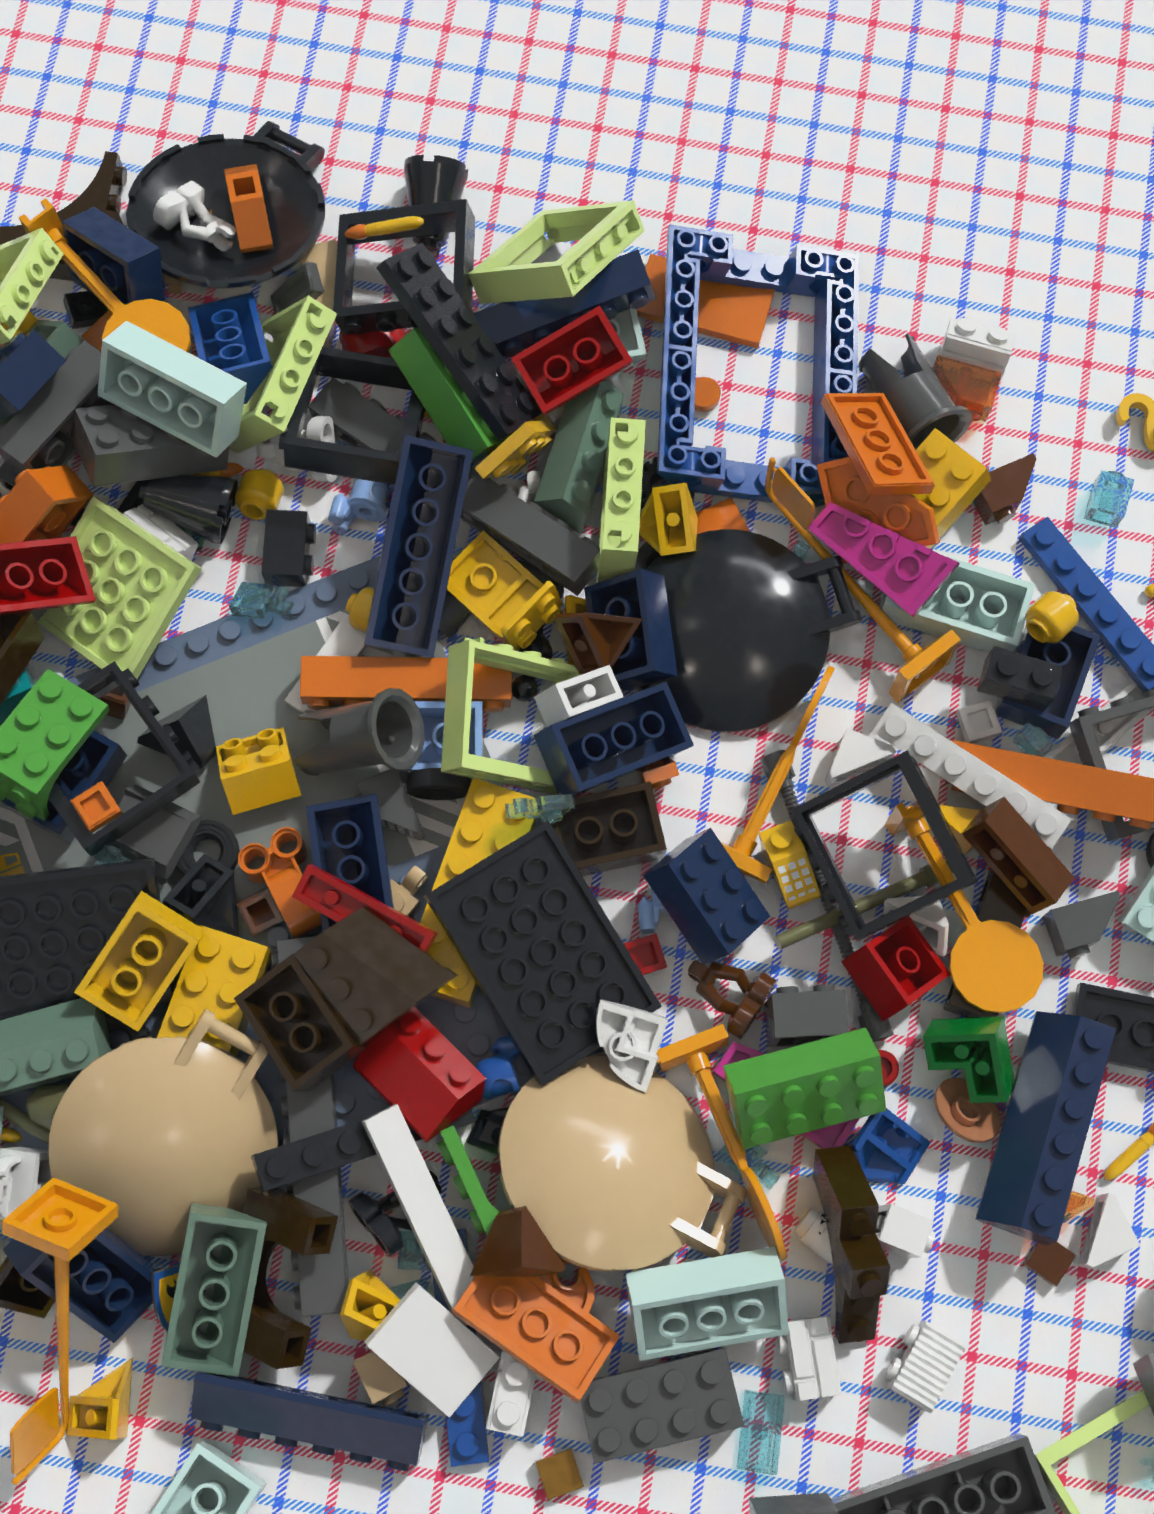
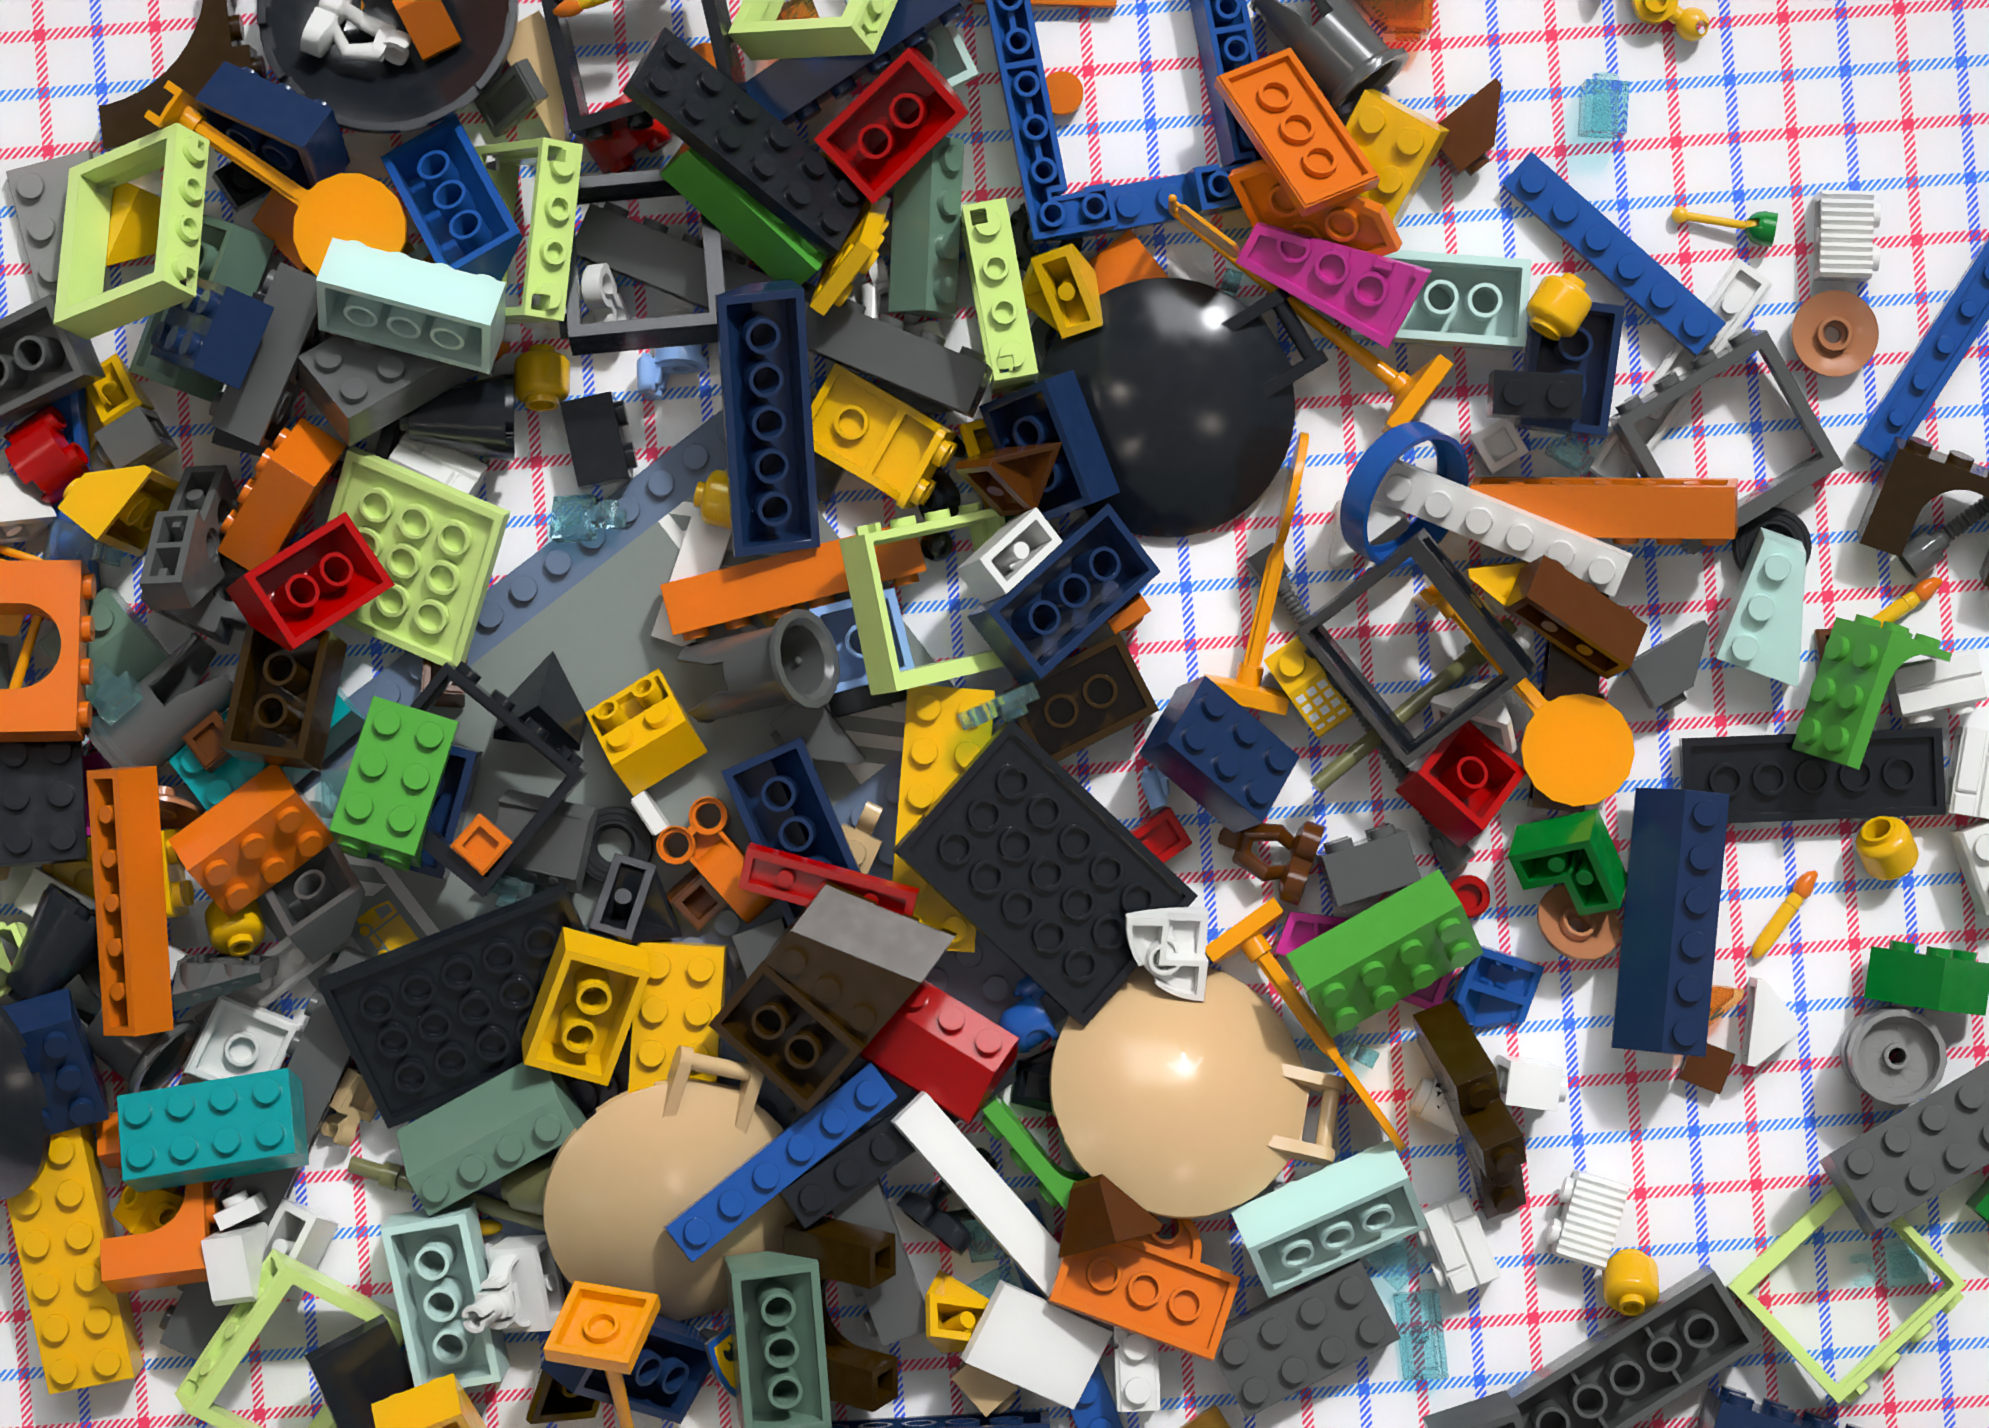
camera: 10 degrees left, 15 degrees up
none -> white tile [630,790,671,835]
none -> blue plate [663,1062,898,1263]
none -> blue piece [1340,421,1469,569]
none -> clear light blue plate [1366,1238,1428,1292]
none -> yellow head [1602,1249,1660,1316]

